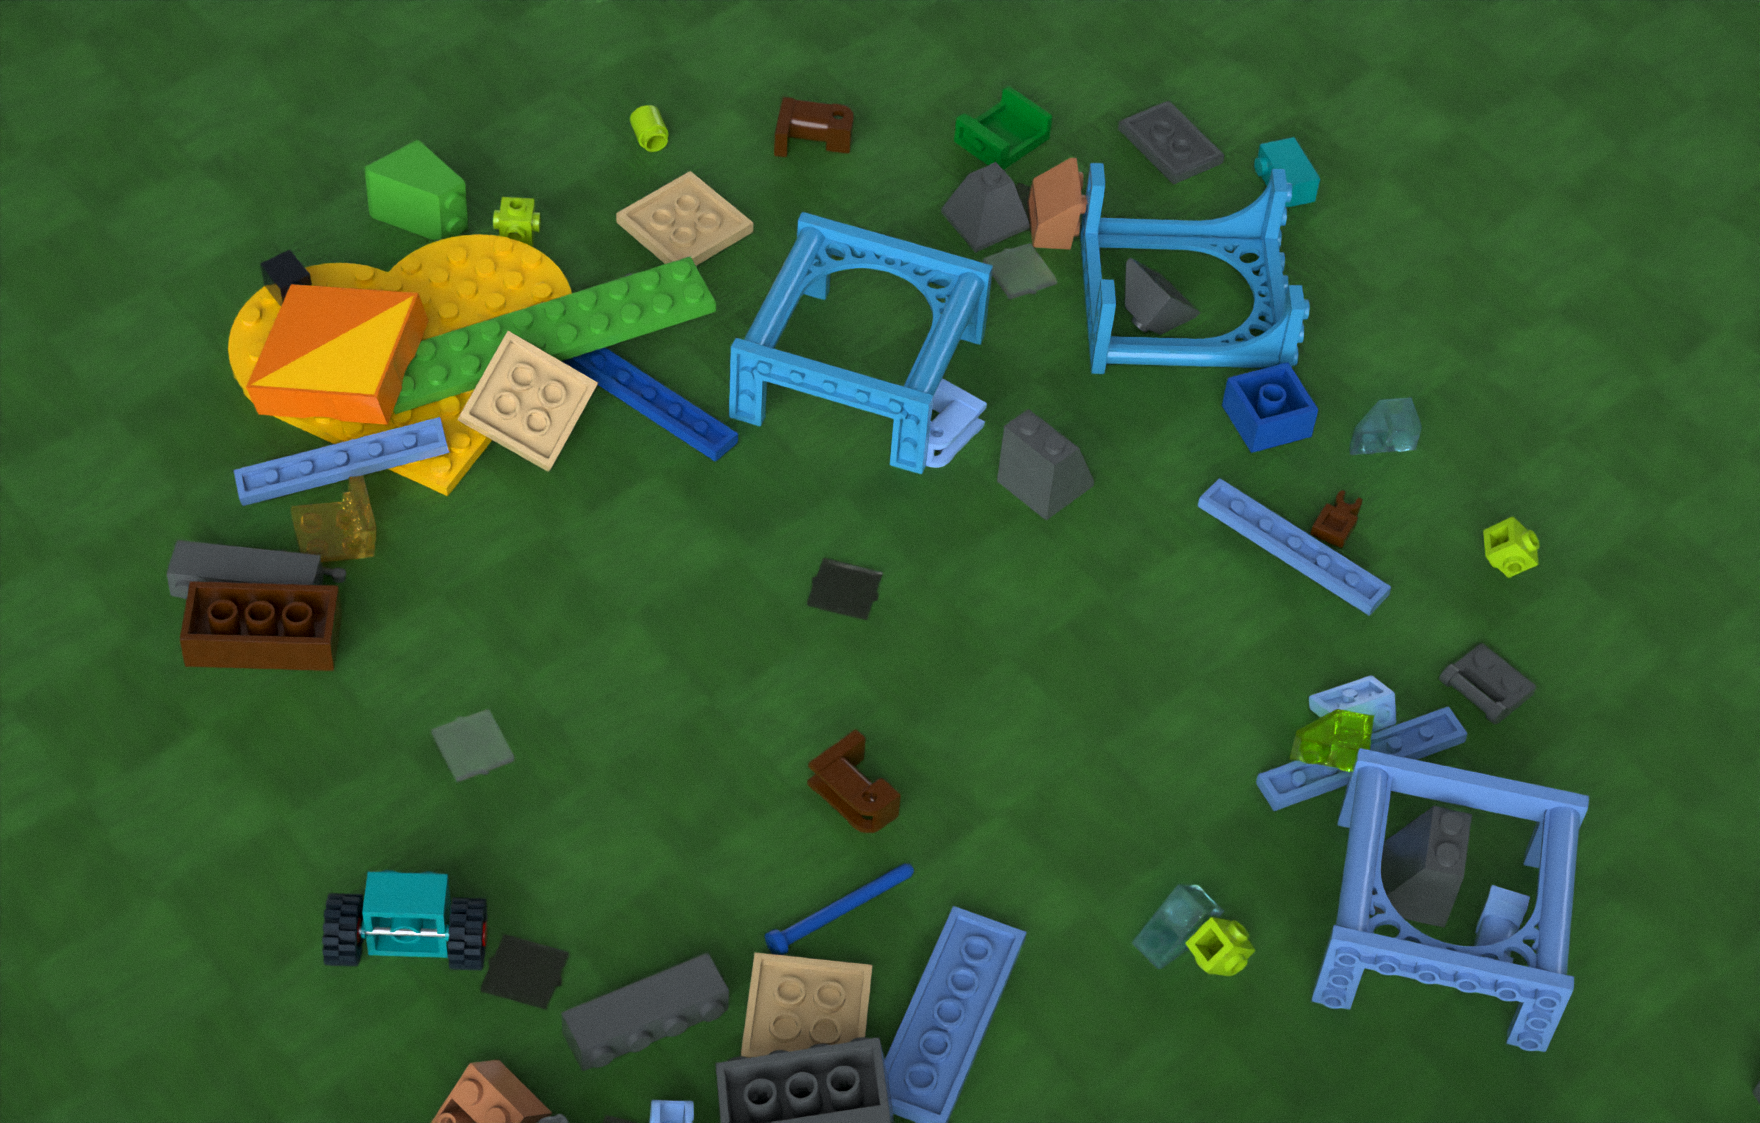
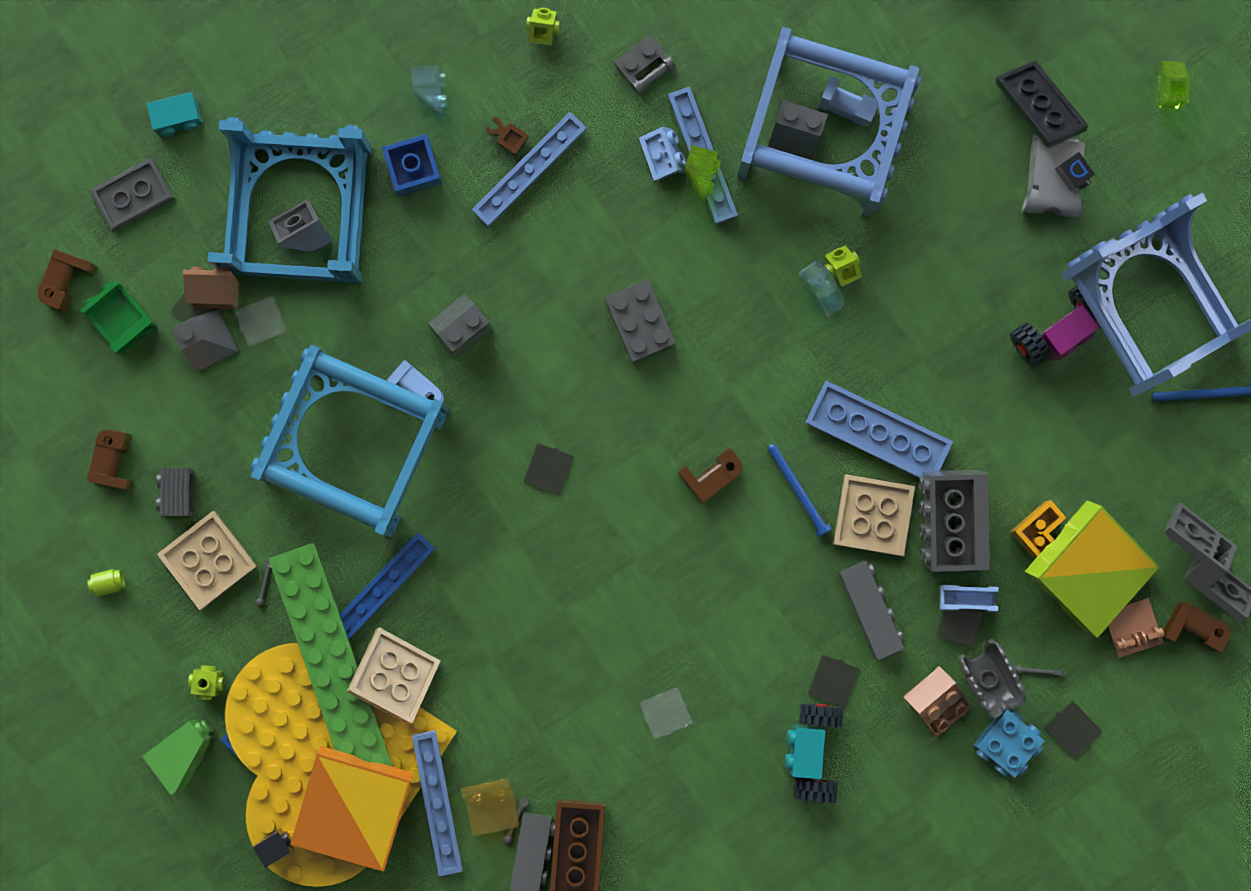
camera: 80 degrees left, 35 degrees up
none -> reddish brown piece [37,249,98,313]
none -> dark grey brick [156,468,194,516]
none -> dark grey brick [605,279,676,365]

